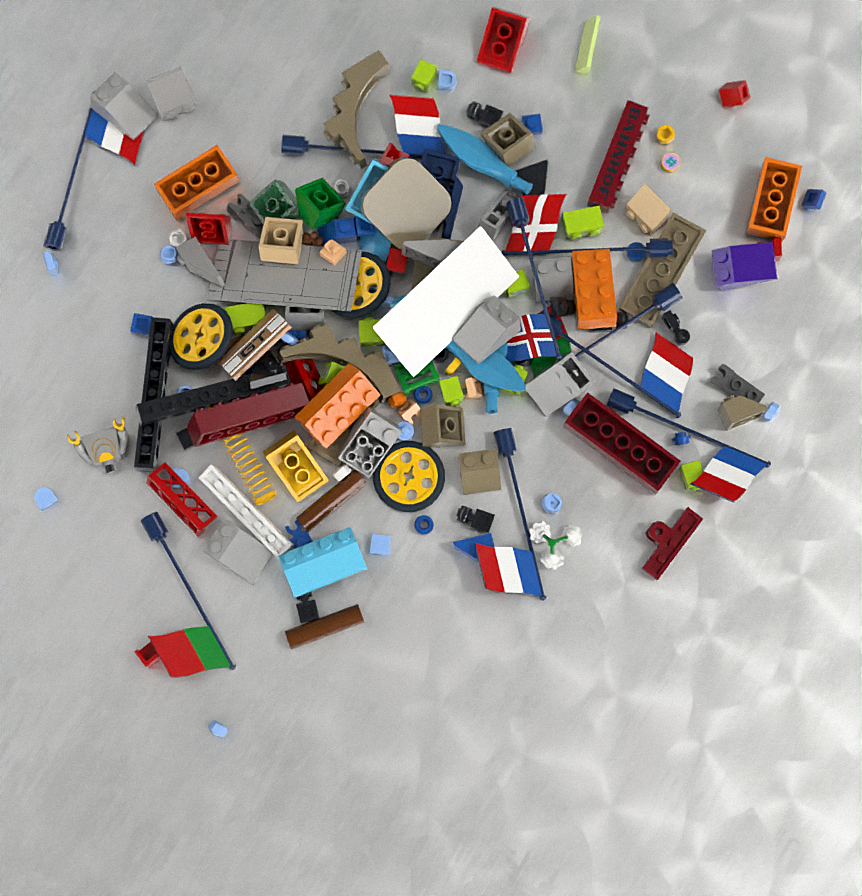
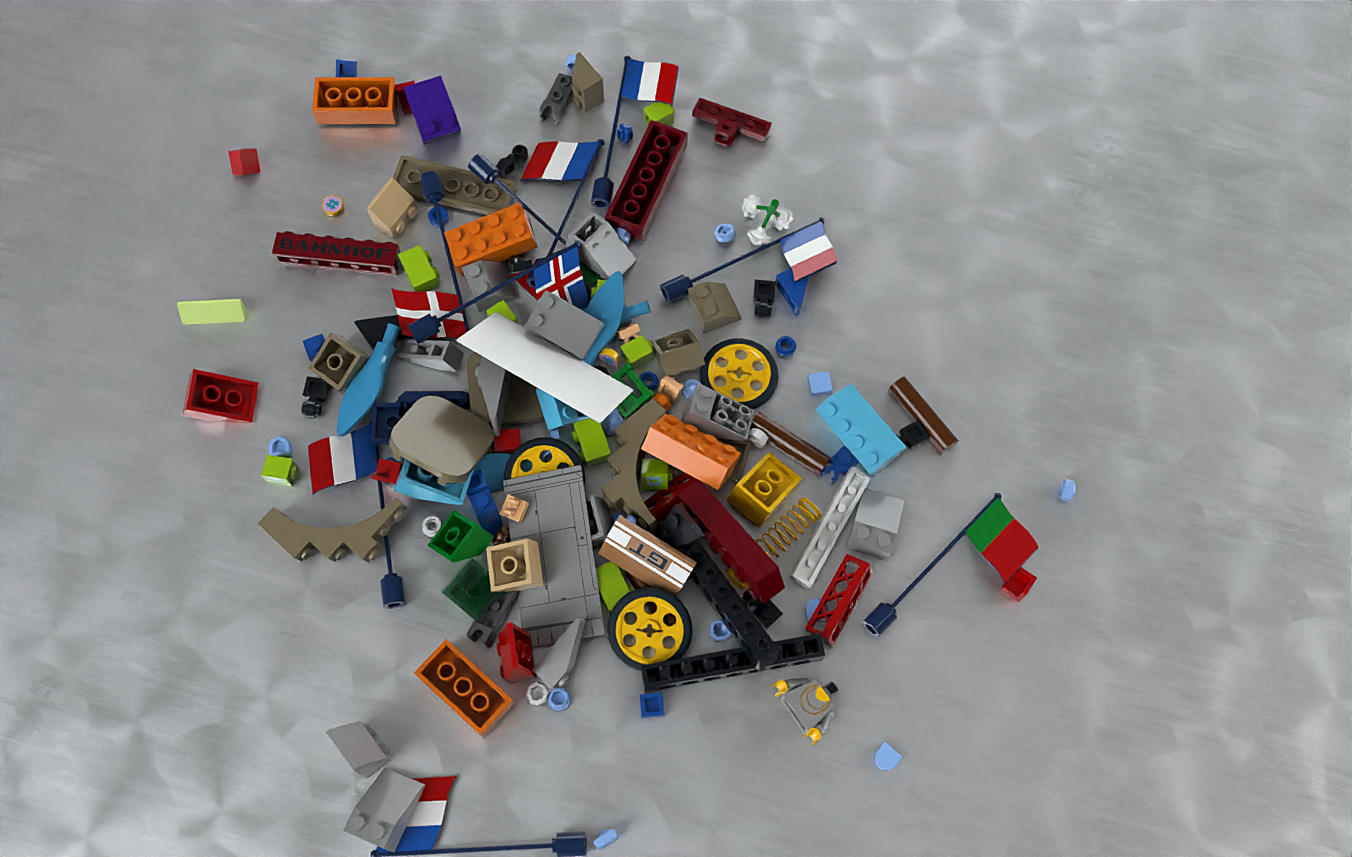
camera: 110 degrees left, 10 degrees down
yellow tile [656,125,675,144] -> none

